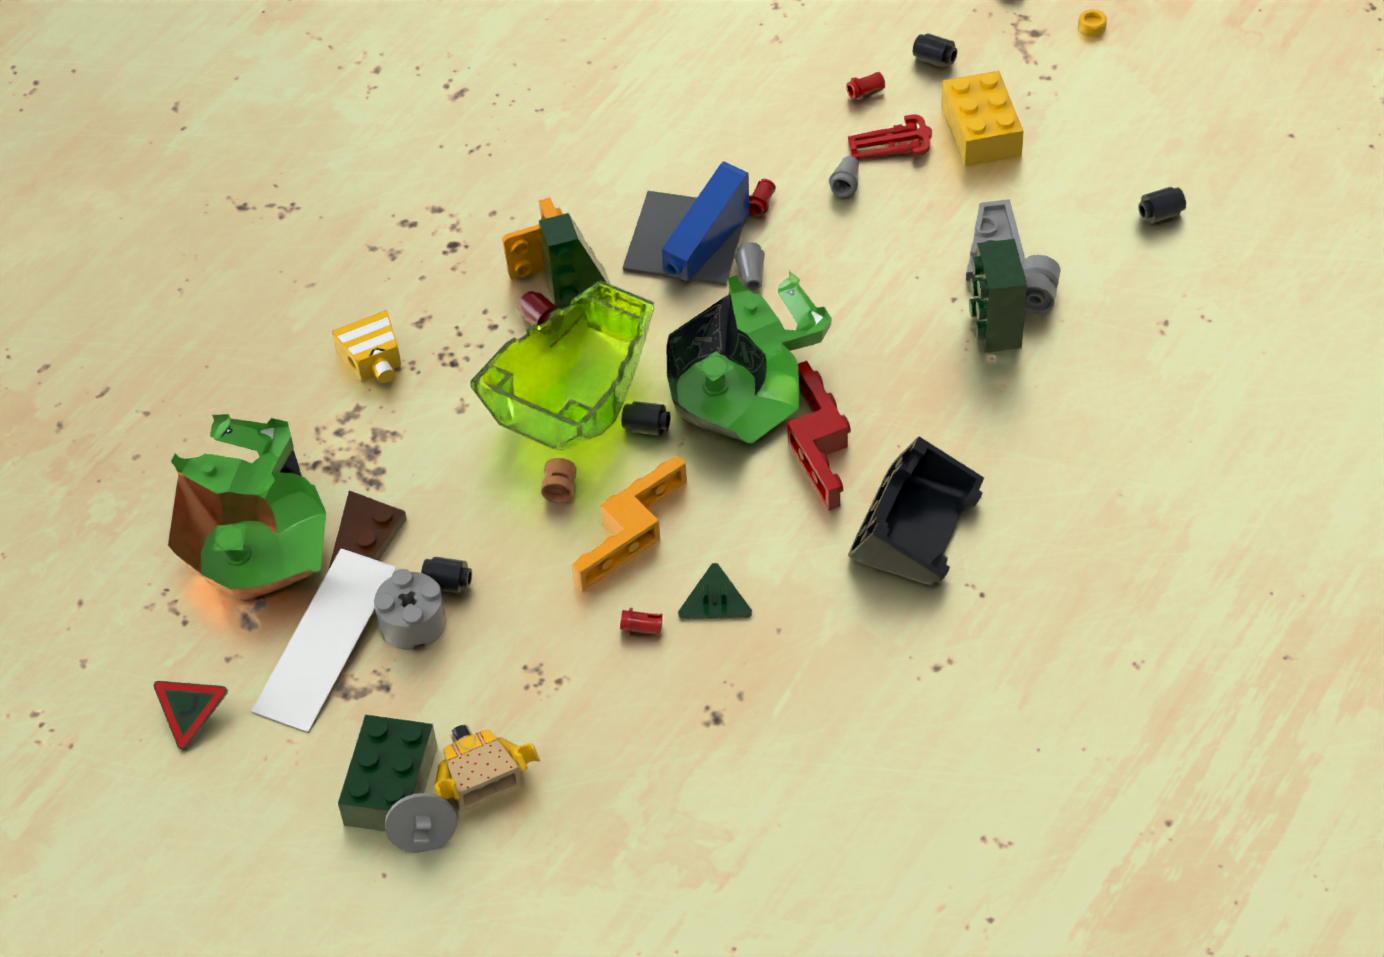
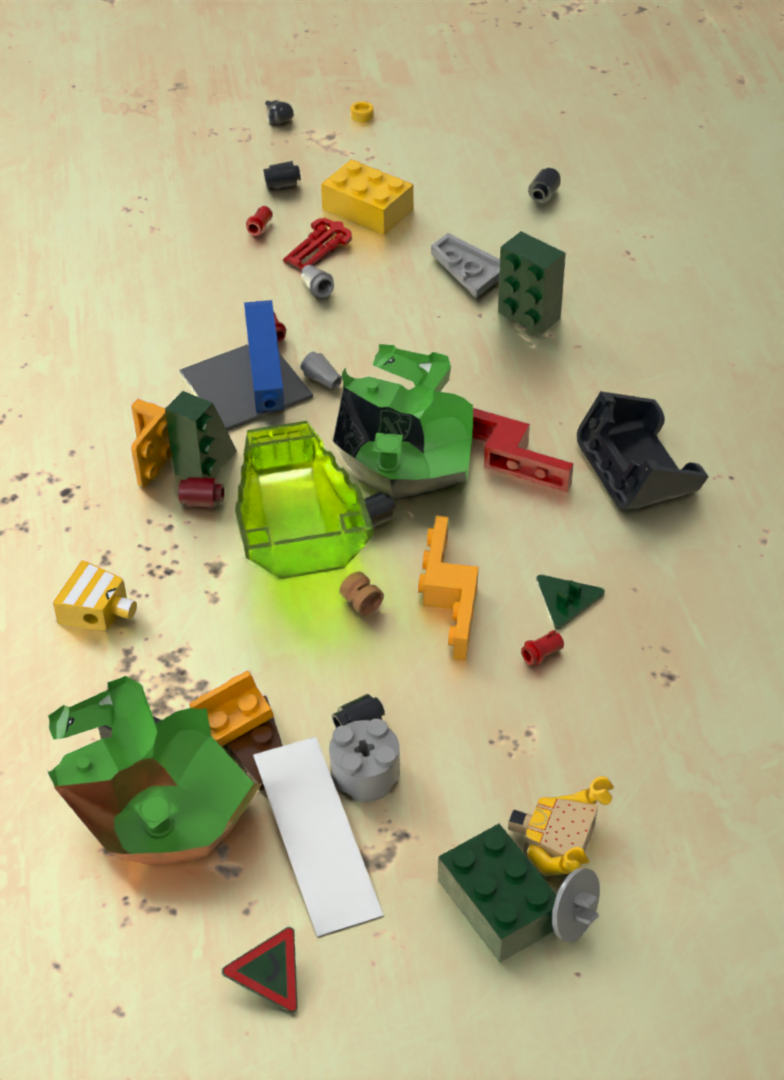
camera: 45 degrees left, 5 degrees down
none -> light orange bracket [189,671,274,747]

